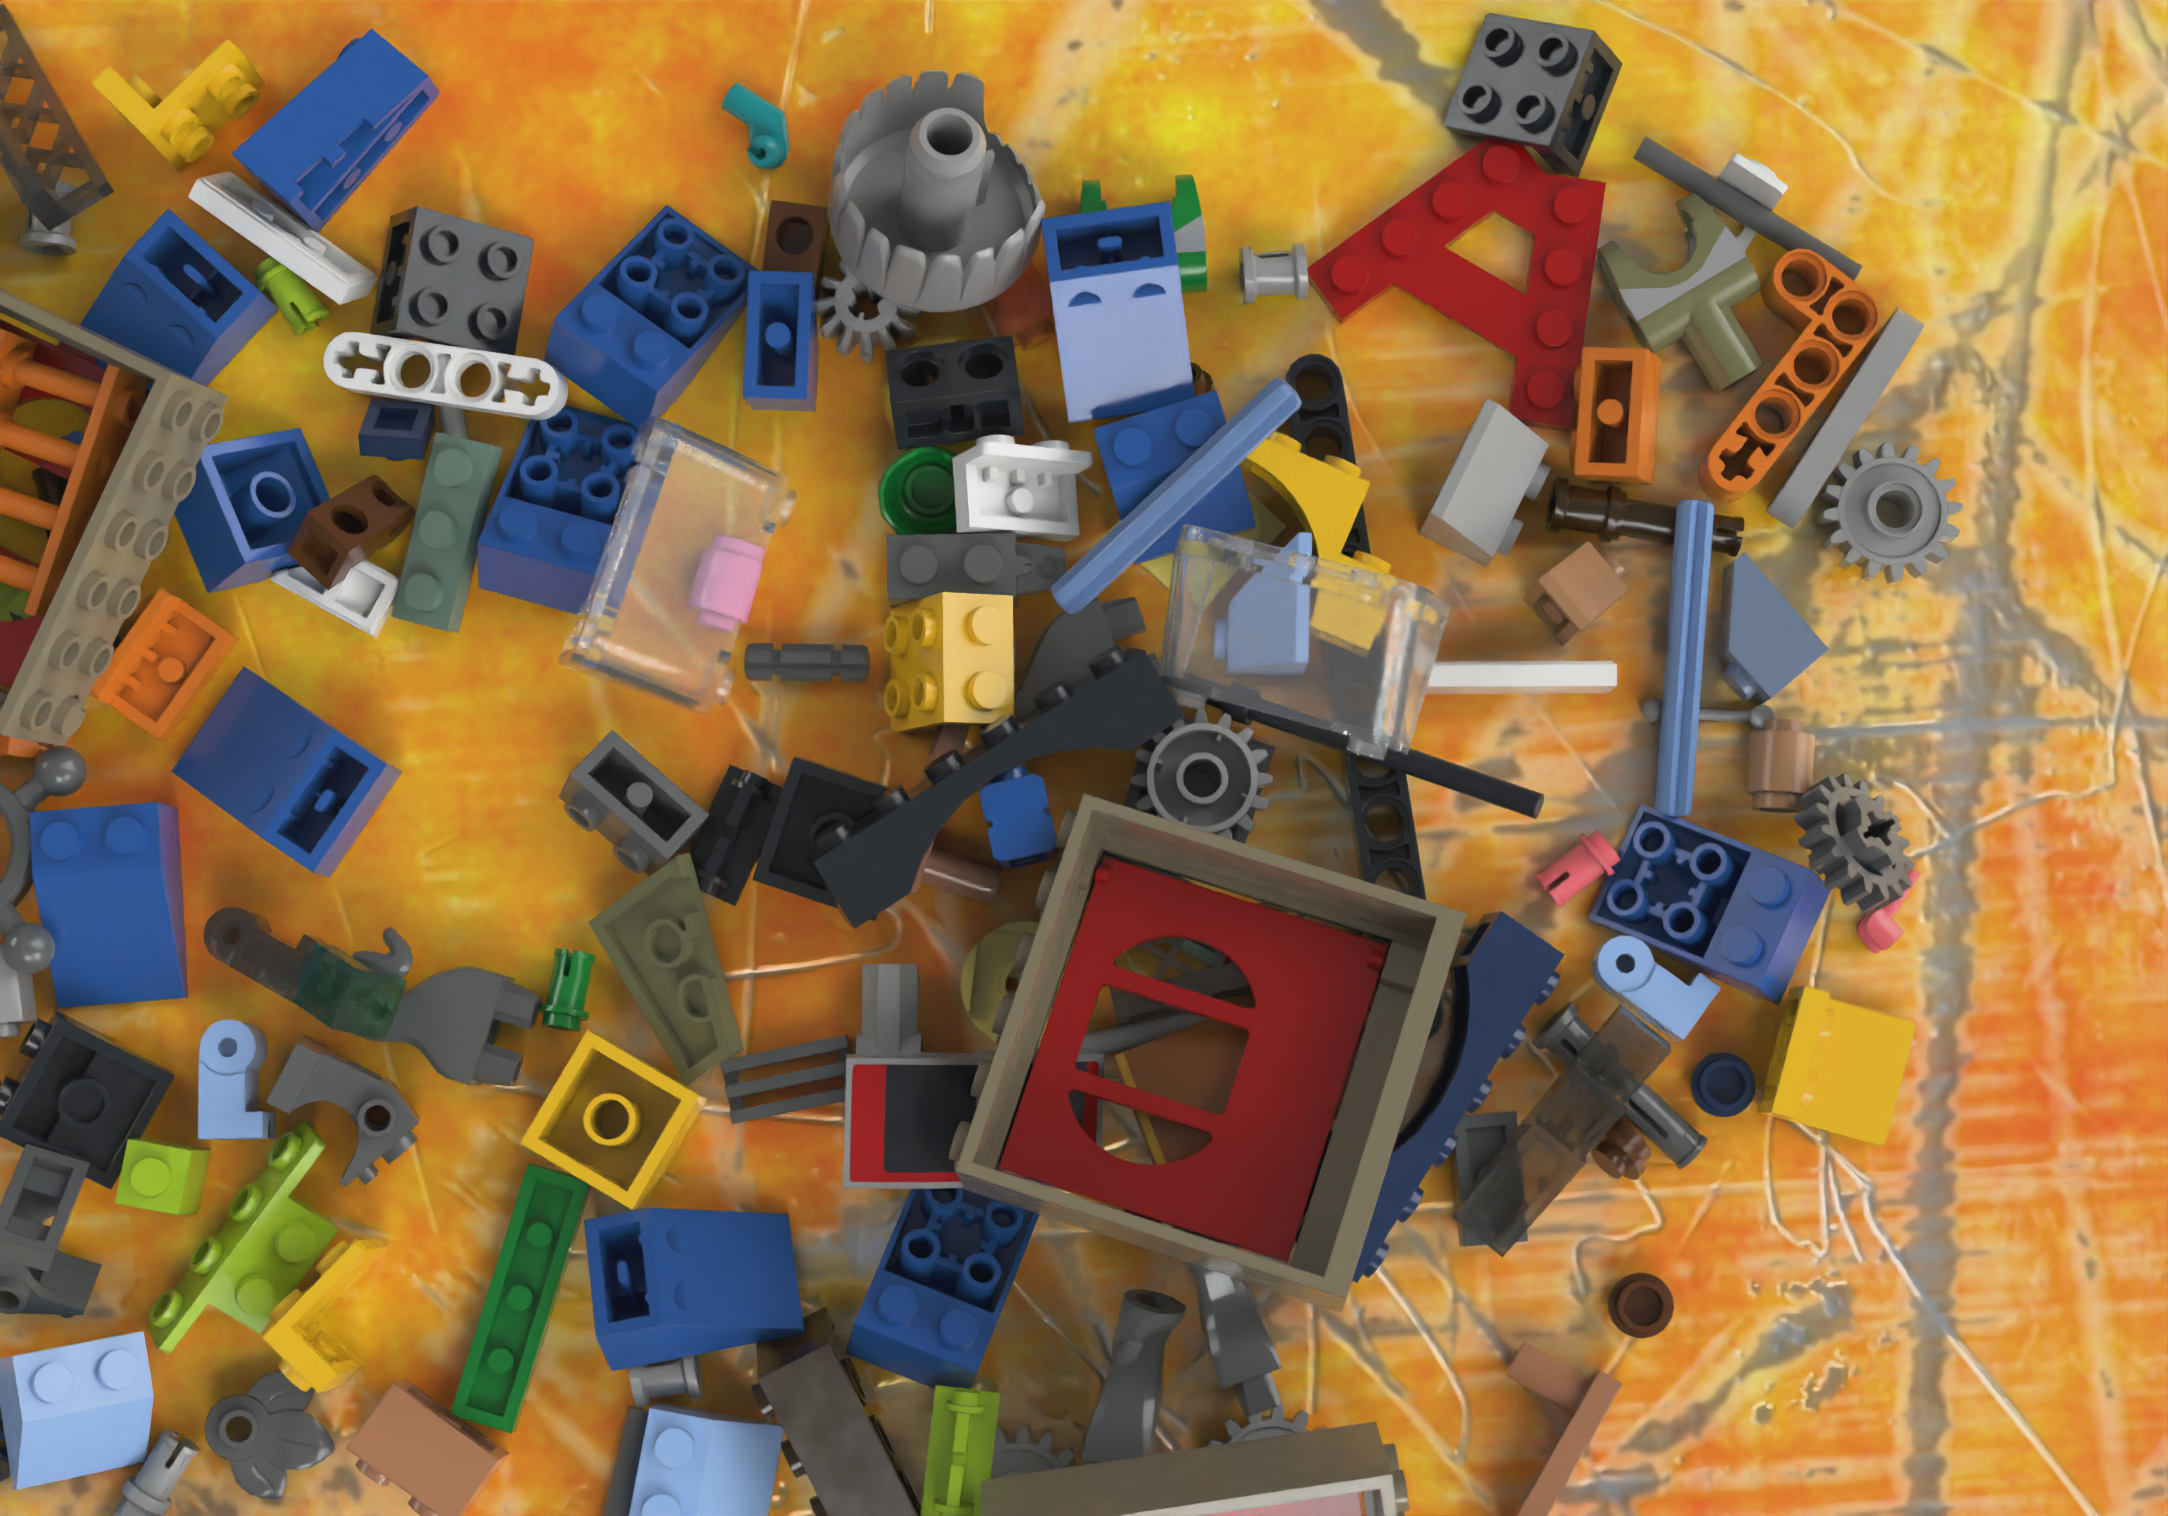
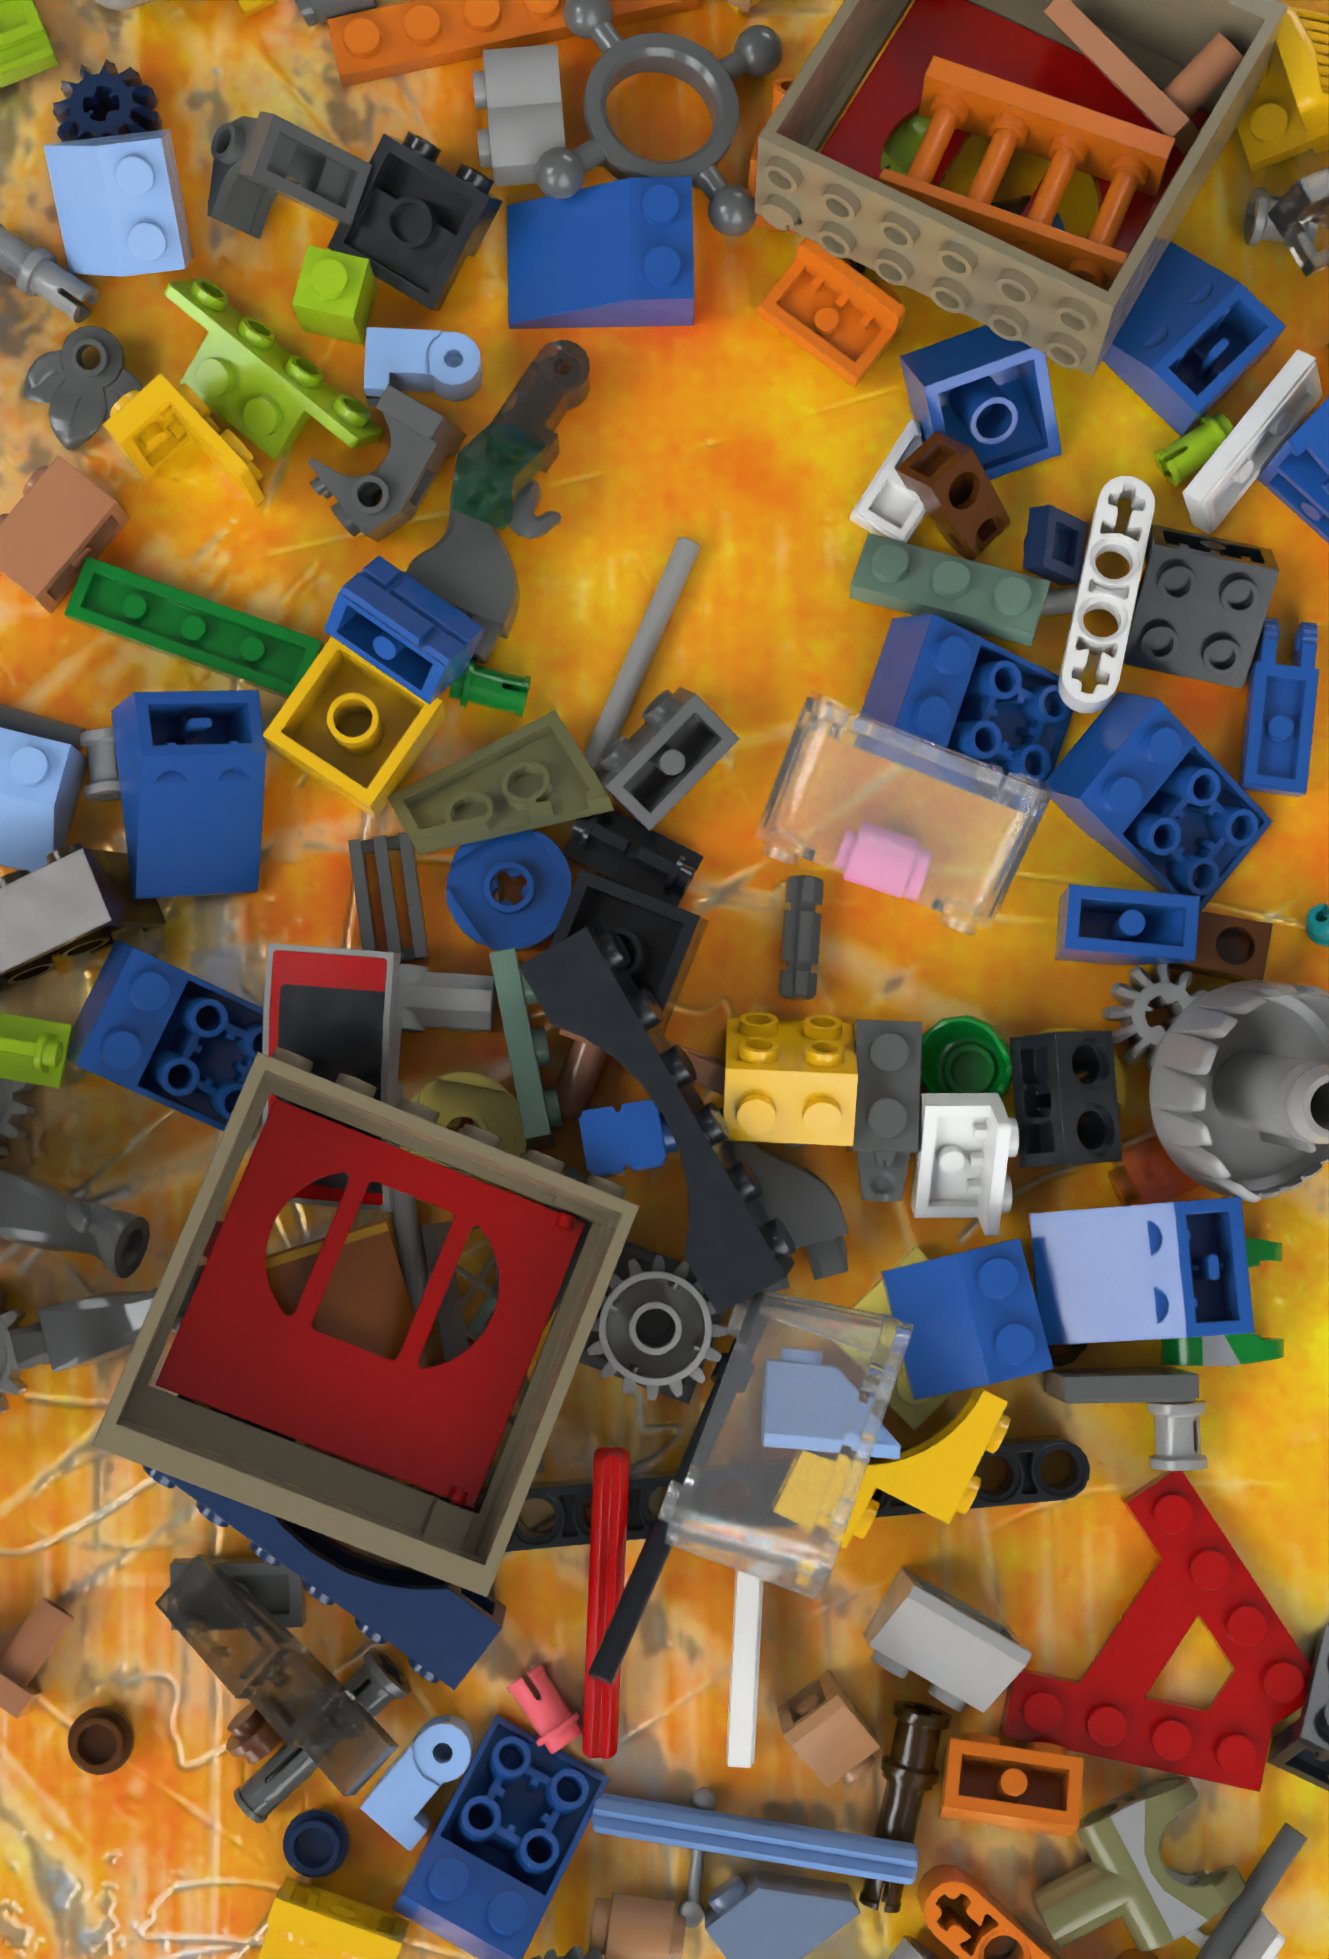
camera: 90 degrees right, 0 degrees up
blue slope [171,666,402,877] -> none
medium blue axle [1051,377,1302,615] -> none
none -> blue brick [324,555,484,705]
none -> blue plate [446,829,572,952]
none -> sand green plate [489,948,564,1151]
none -> red axle [582,1446,630,1759]
none -> light grey bar [583,537,701,773]
none -> dark grey tile [1043,1367,1199,1404]
none -> blue hinge [1238,617,1319,797]

